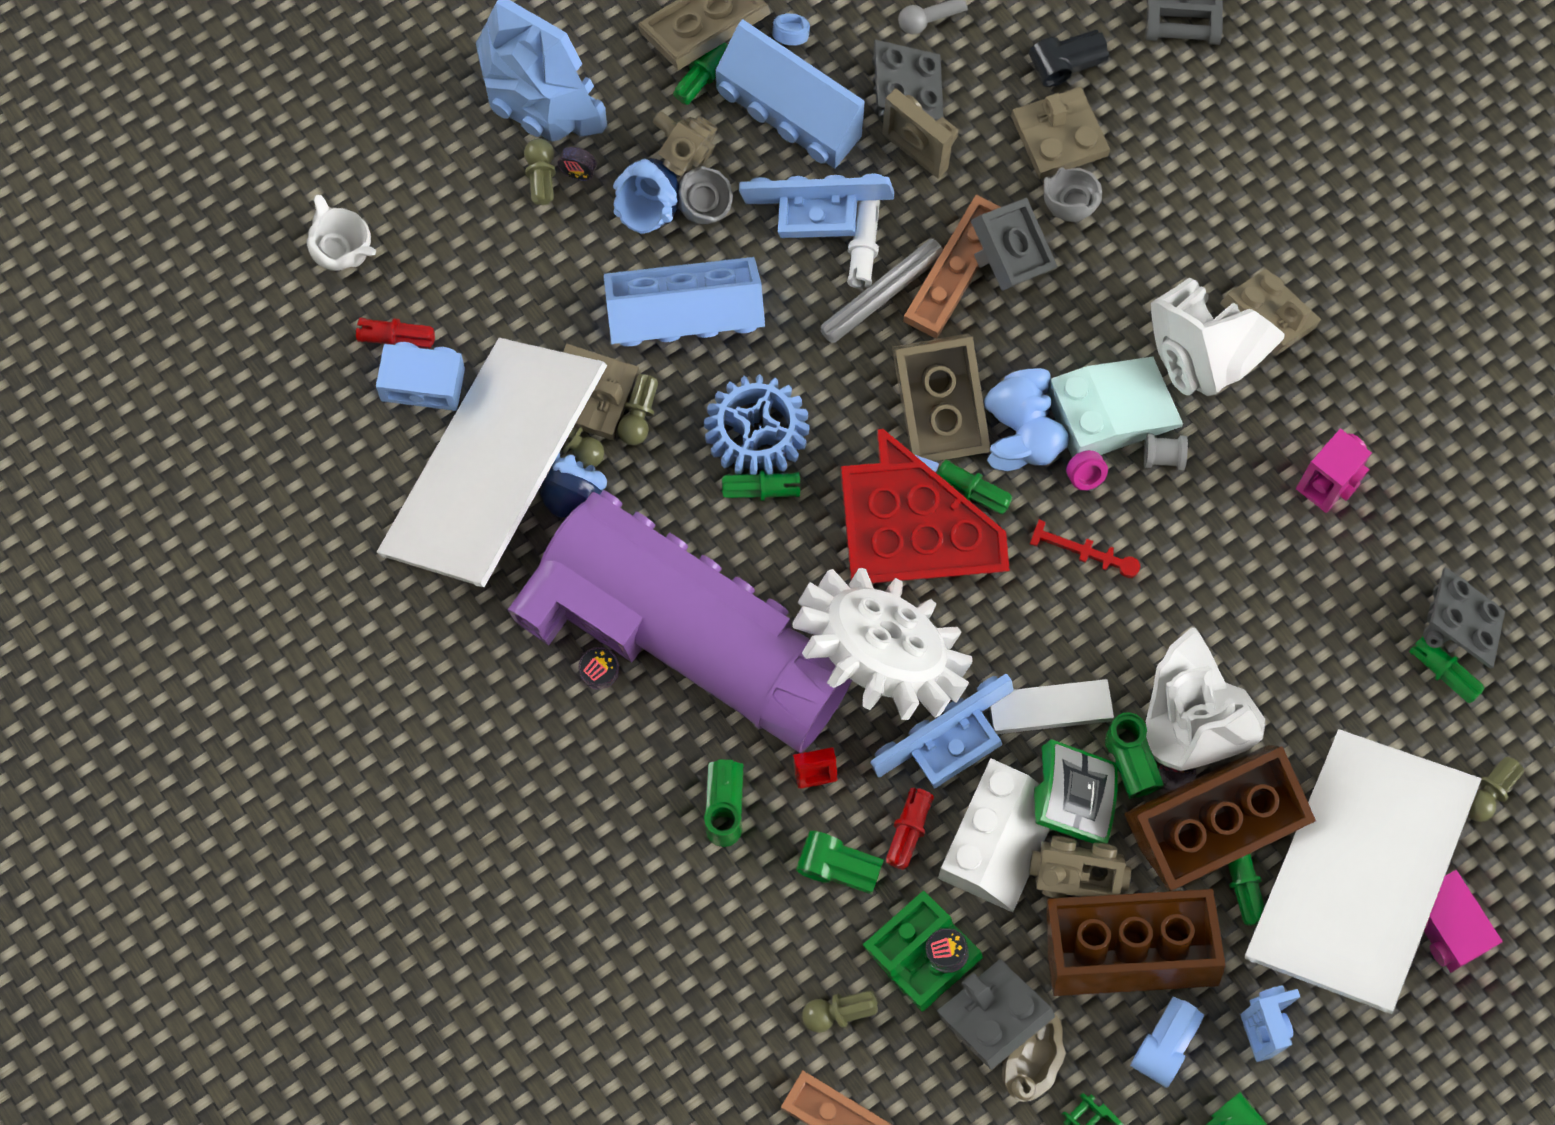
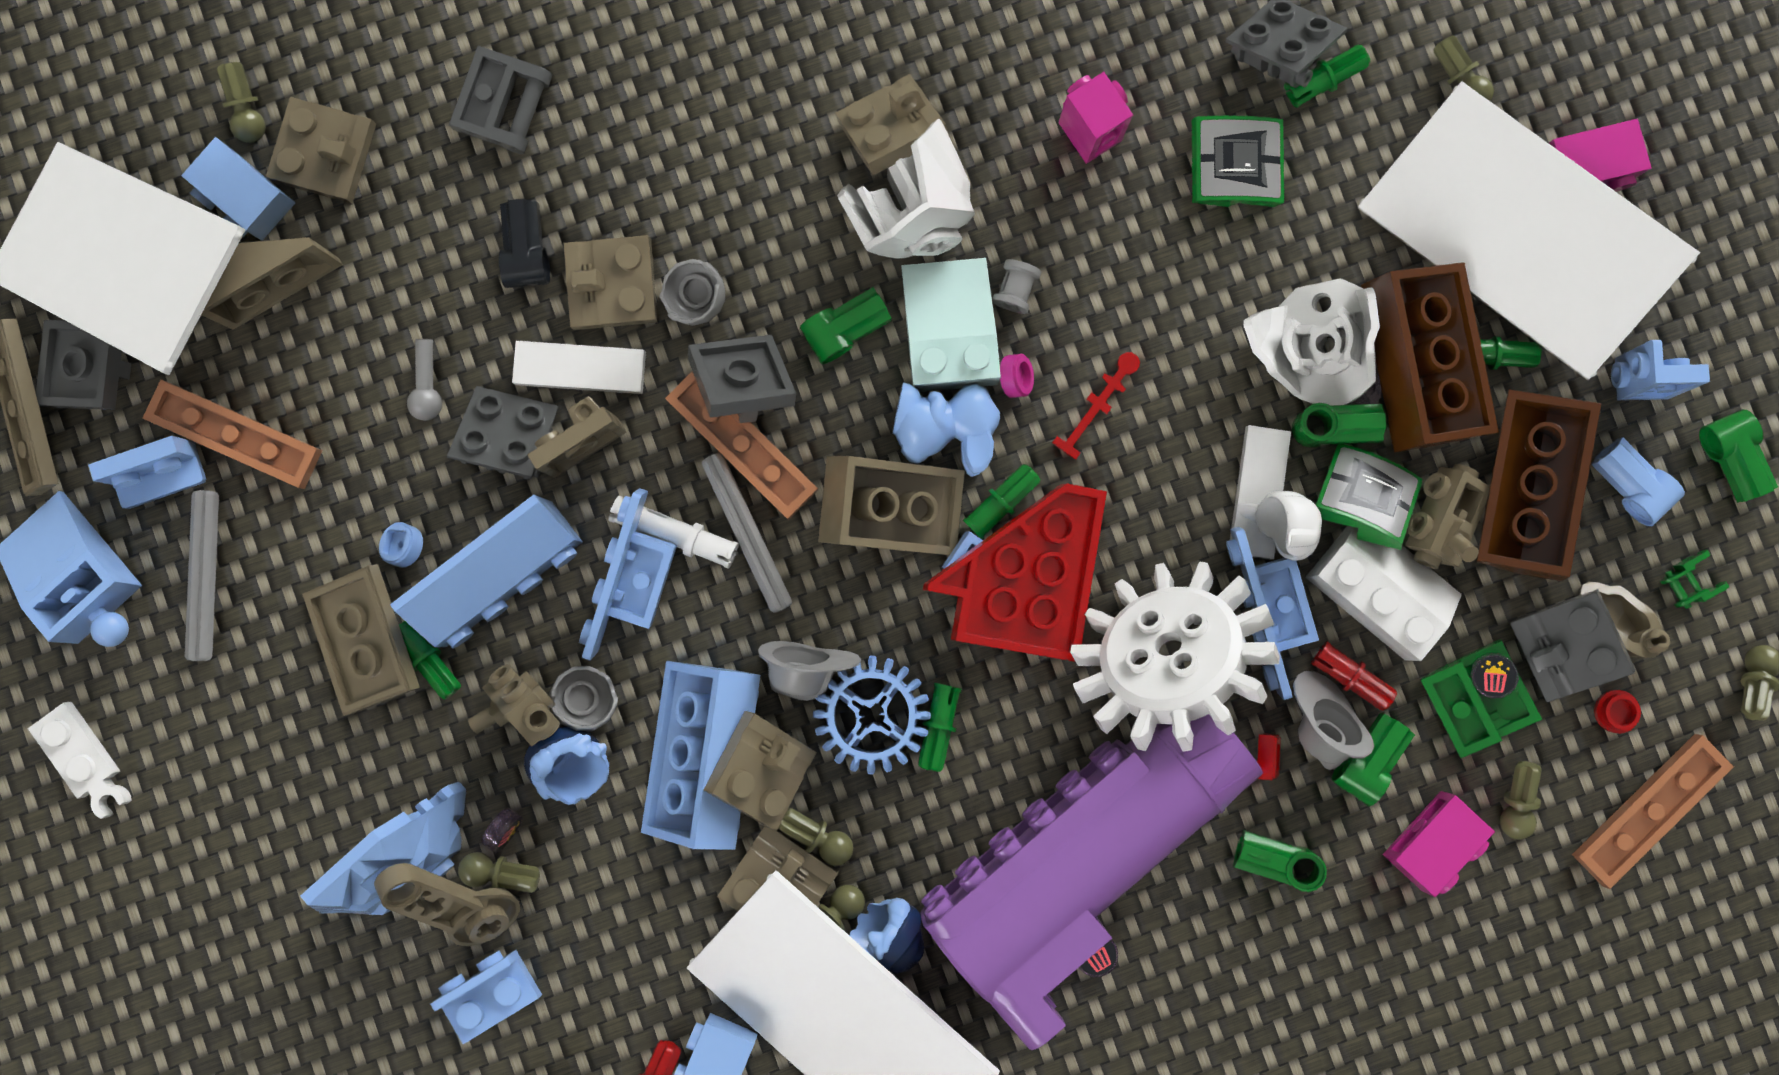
camera: 70 degrees left, 15 degrees up
none -> dark tan beam [374,863,520,946]
none -> light blue bracket [430,950,542,1044]
none -> white tile [512,341,646,394]
none -> dark tan hinge [704,711,817,831]
none -> light grey piece [758,641,861,701]
none -> green piece [800,287,892,365]
none -> slope [1192,115,1284,207]
none -> white hair [1237,491,1322,561]
none -> light grey piece [1293,671,1374,770]
none -> dark pink brick [1382,791,1495,897]
none -> red plate [1594,690,1641,734]

